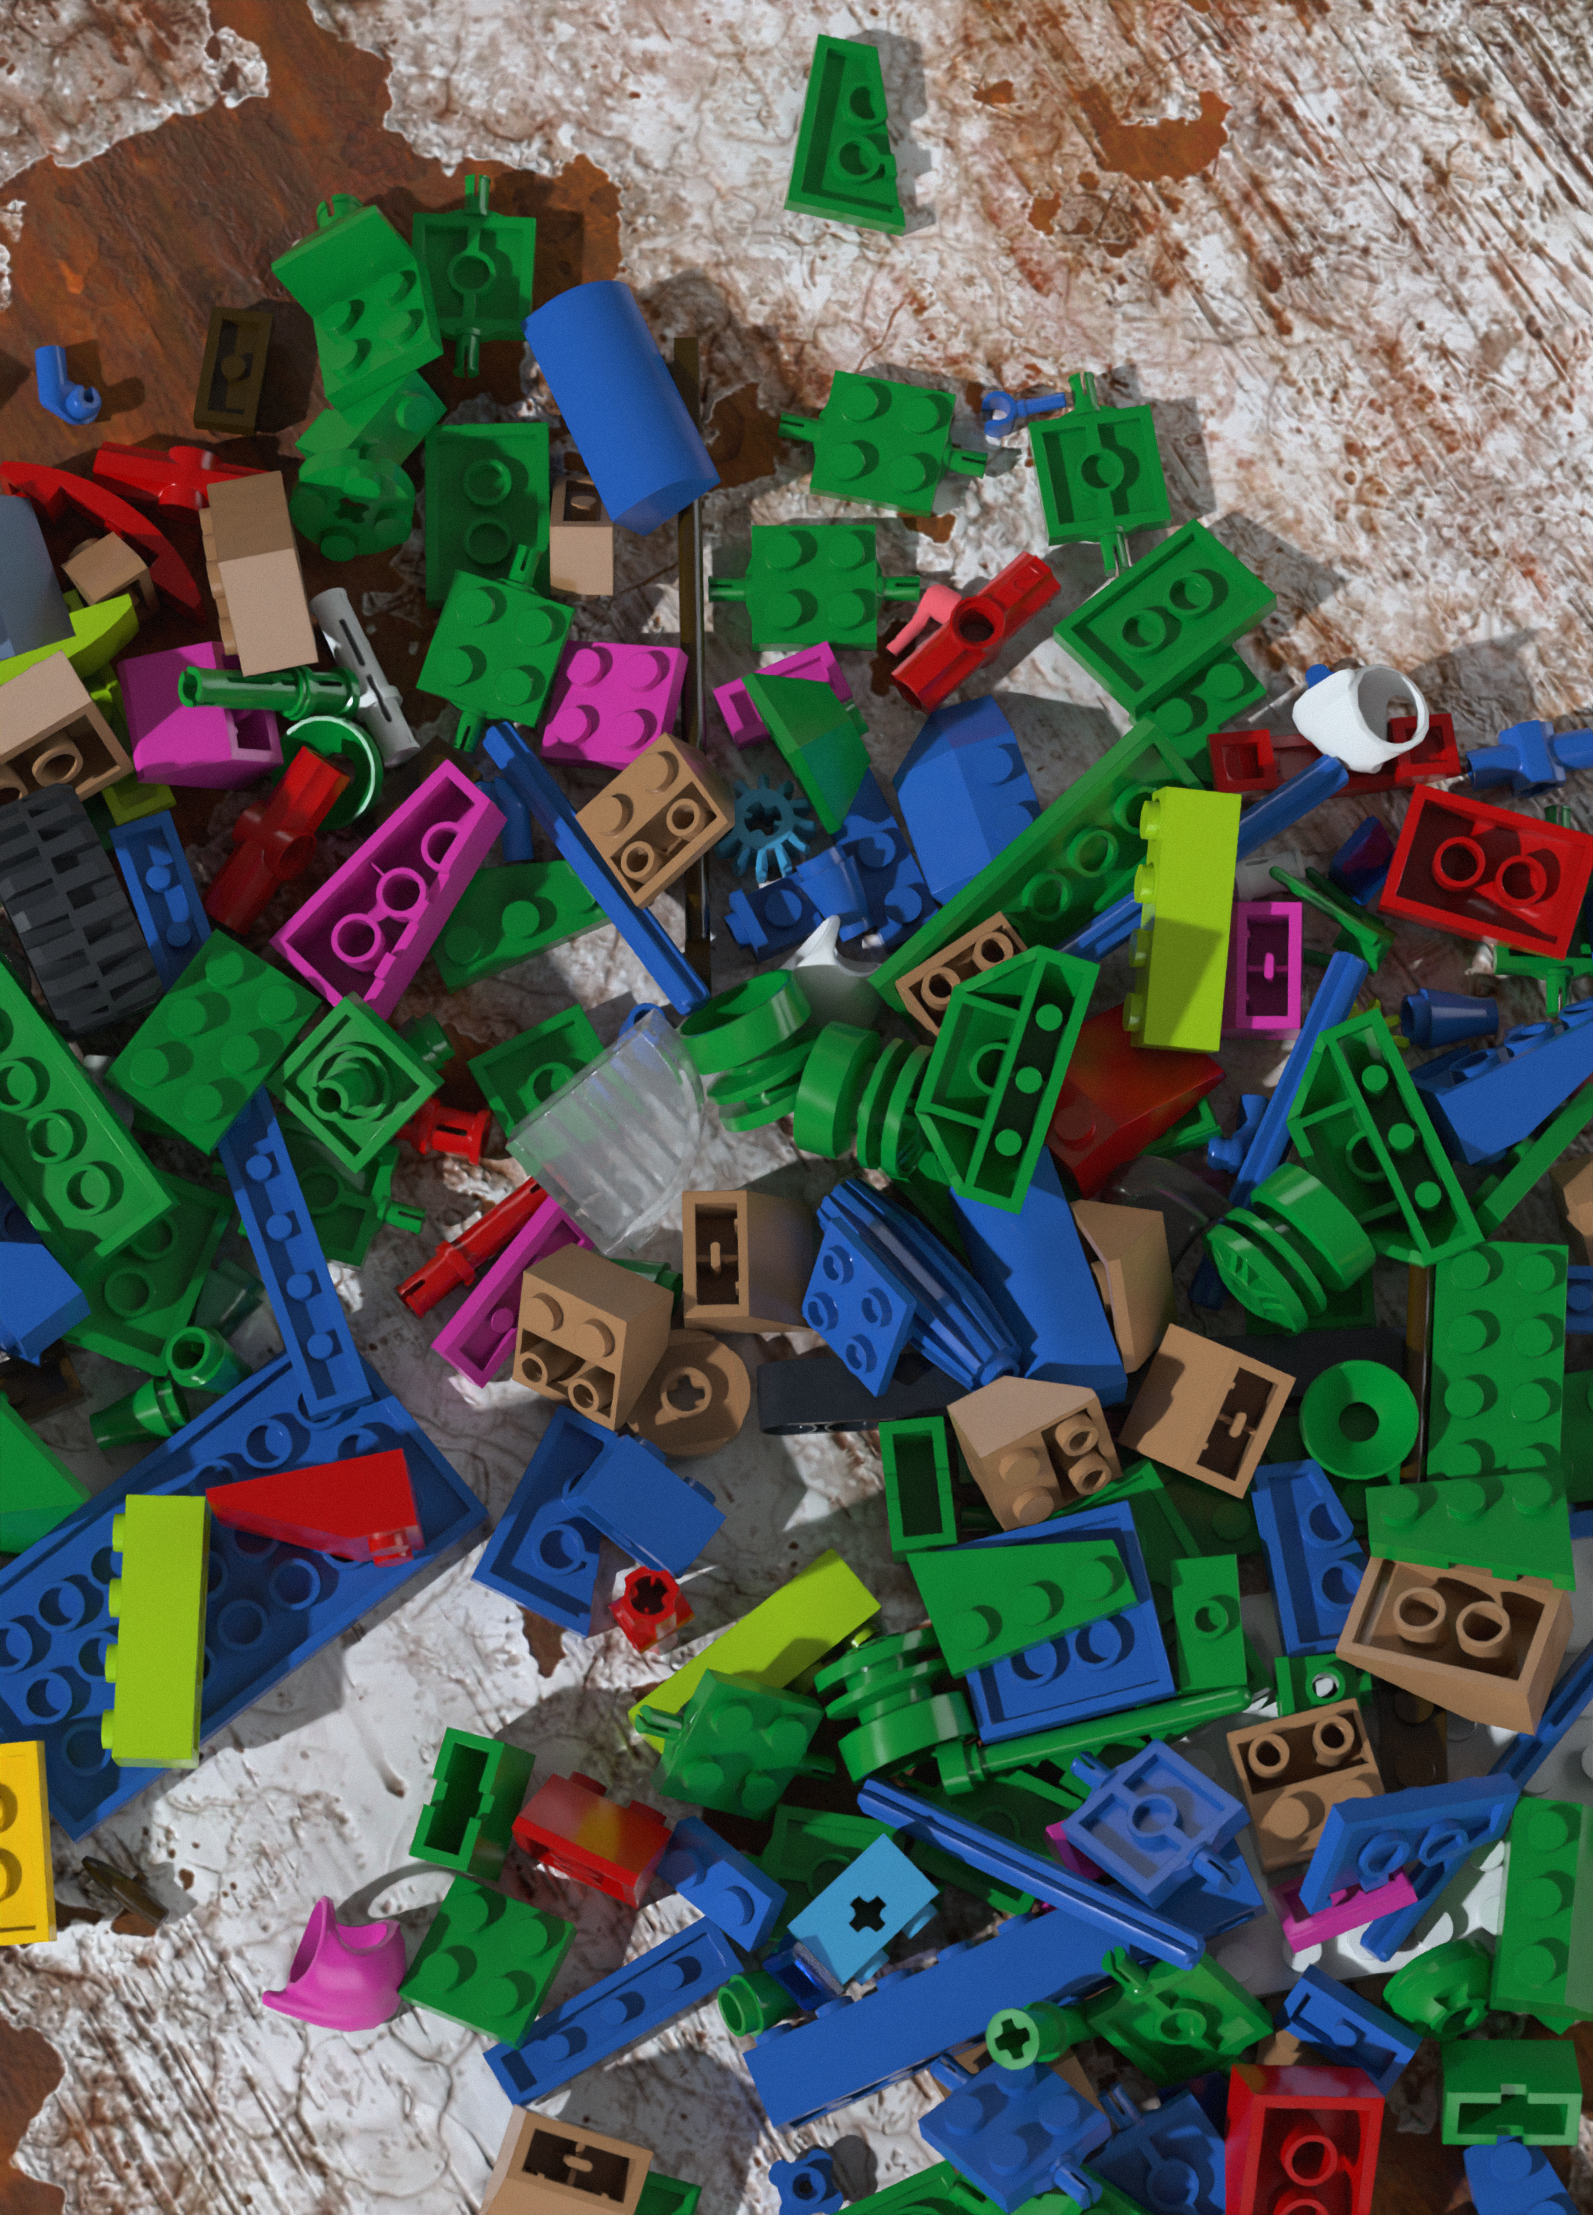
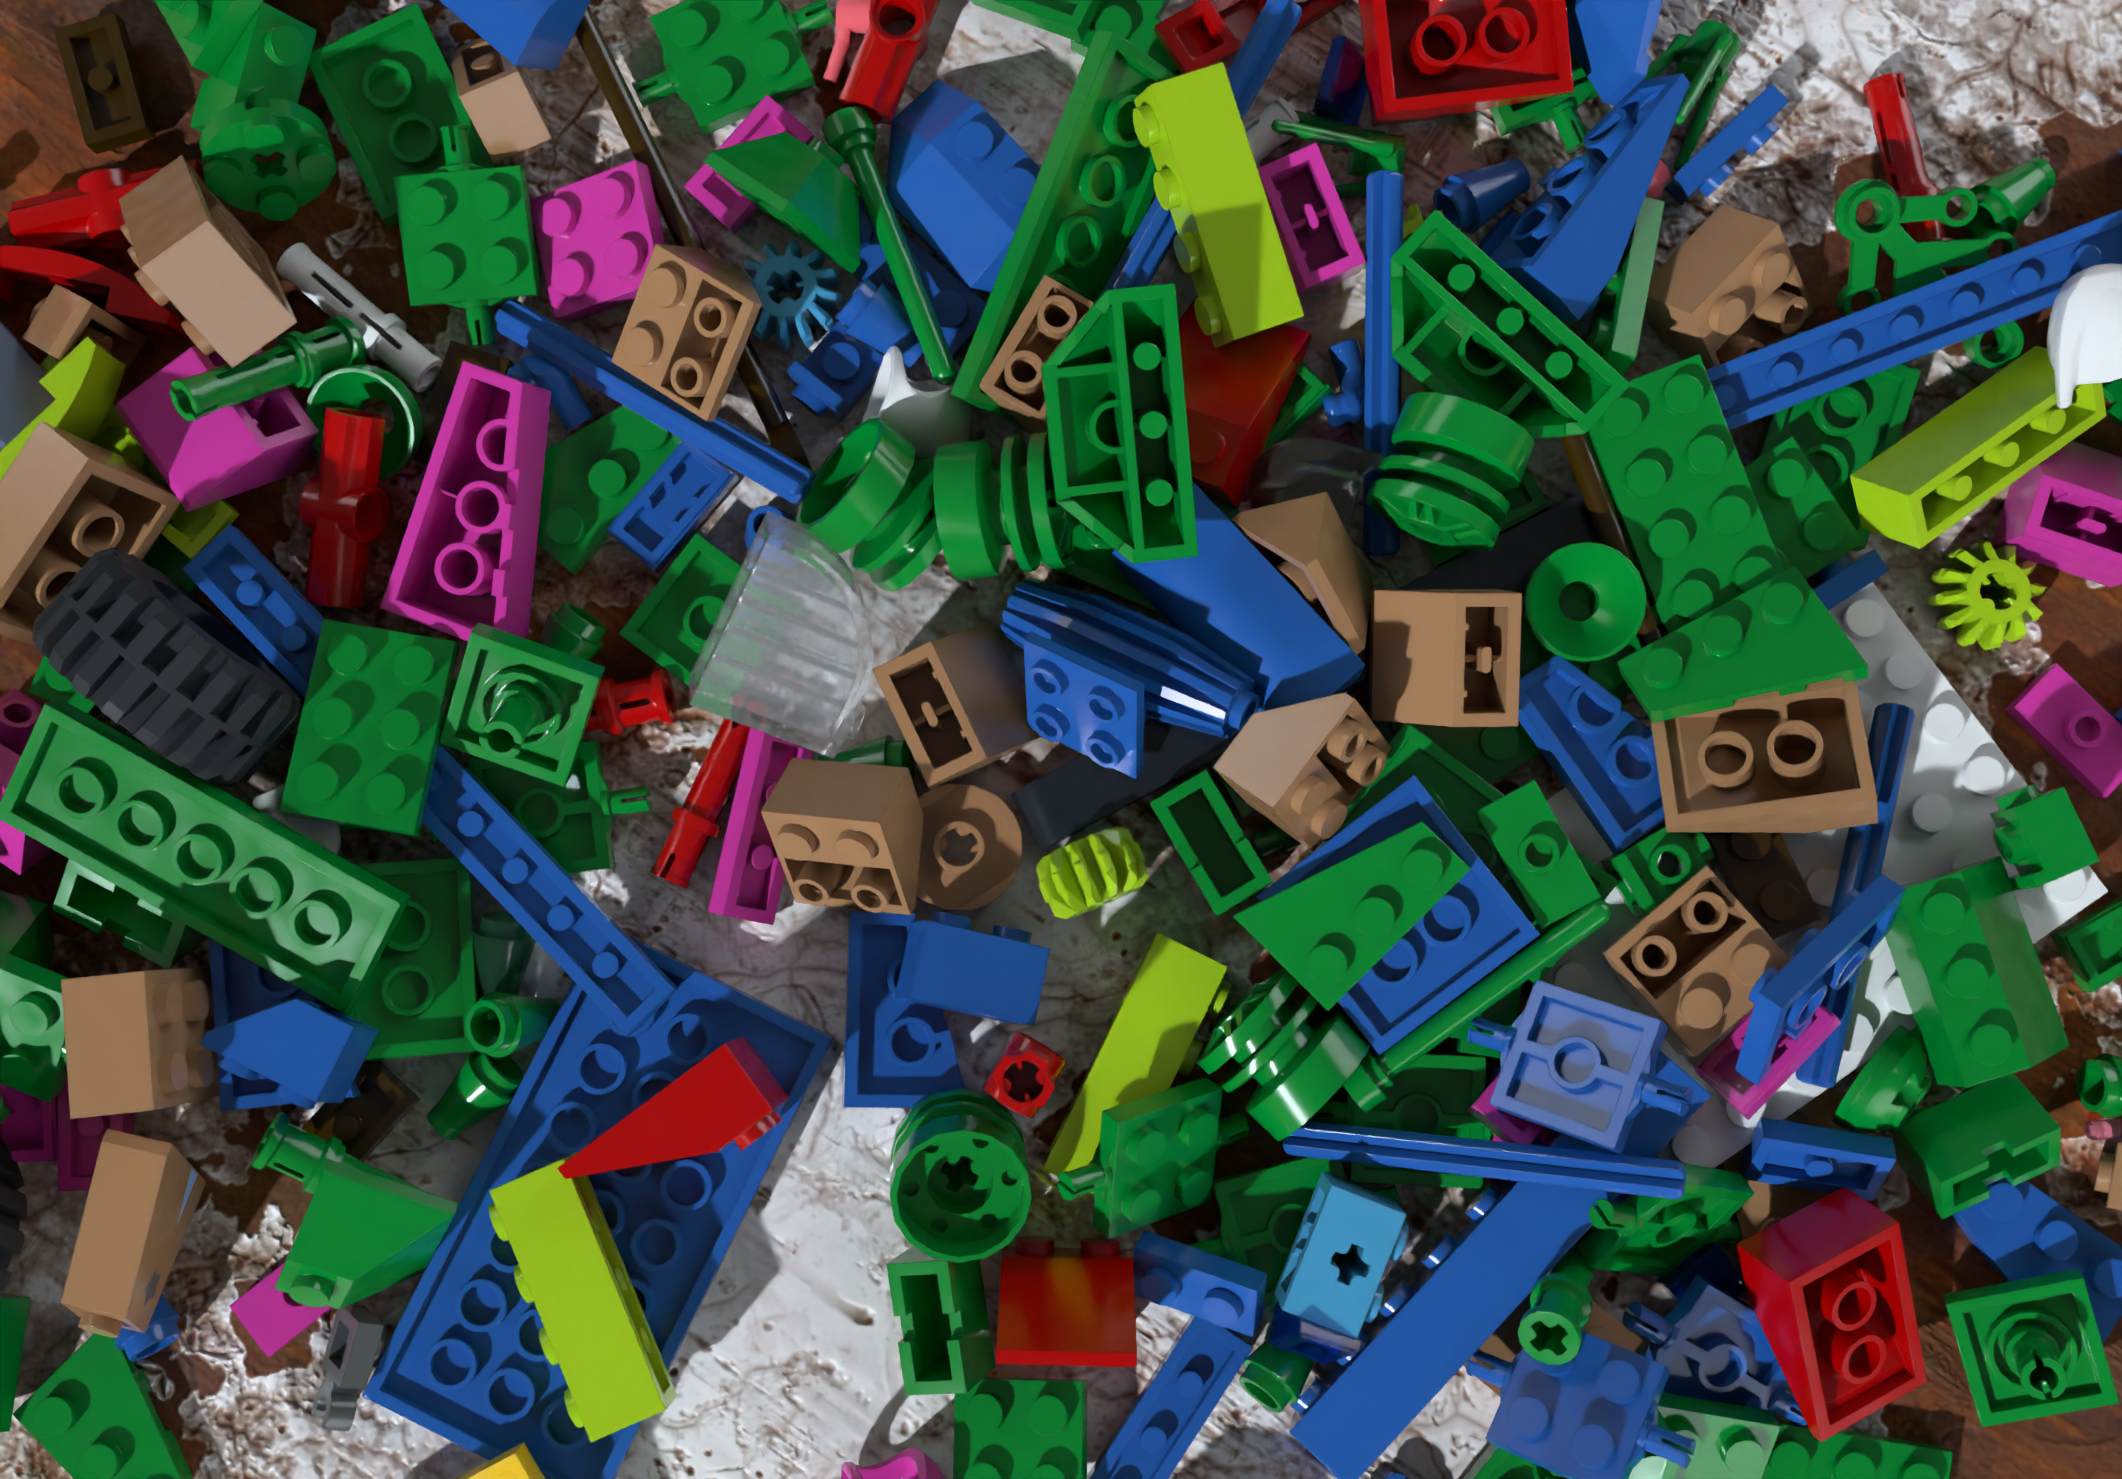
camera: 25 degrees left, 10 degrees up
none -> blue plate [606,440,739,574]
none -> green piece [821,106,958,385]
none -> green wheel [890,1089,1032,1263]
none -> lime gear [1036,826,1149,919]

